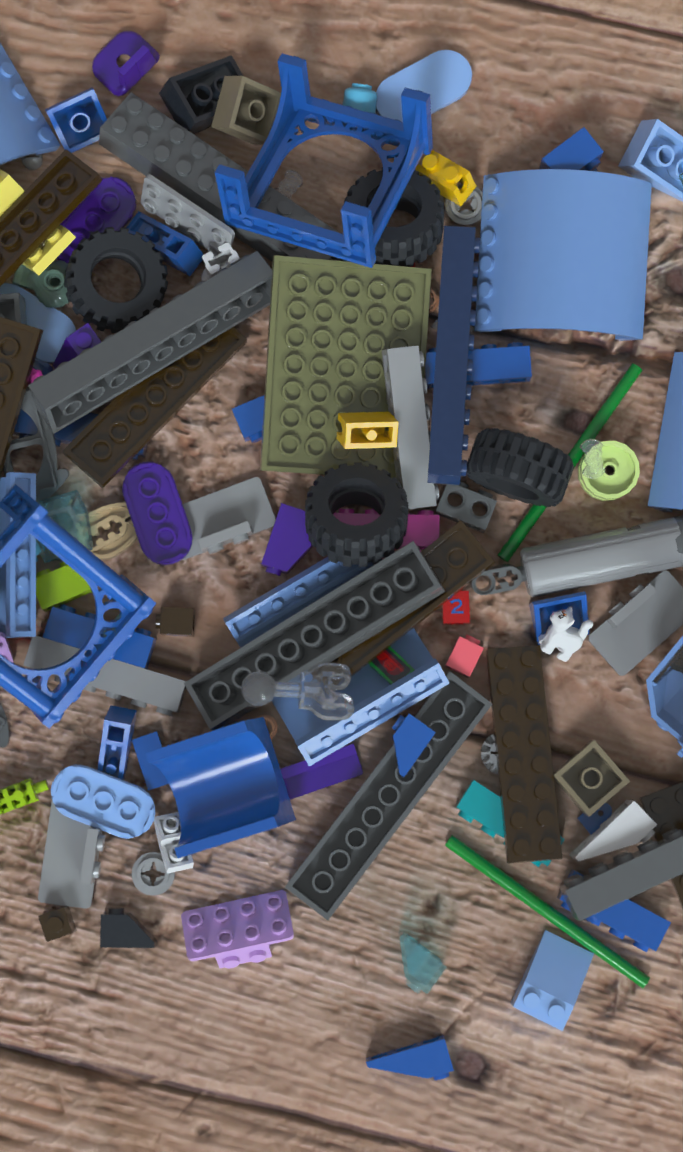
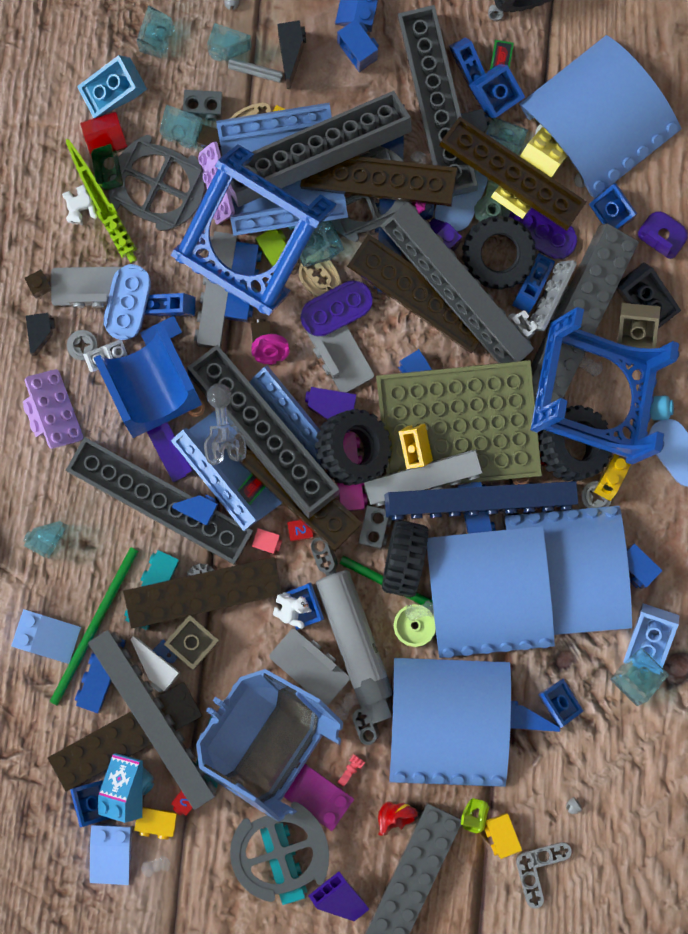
camera: 75 degrees right, 0 degrees up
none -> dark pink tile [251,334,290,365]
none -> medium blue panel [427,526,555,658]

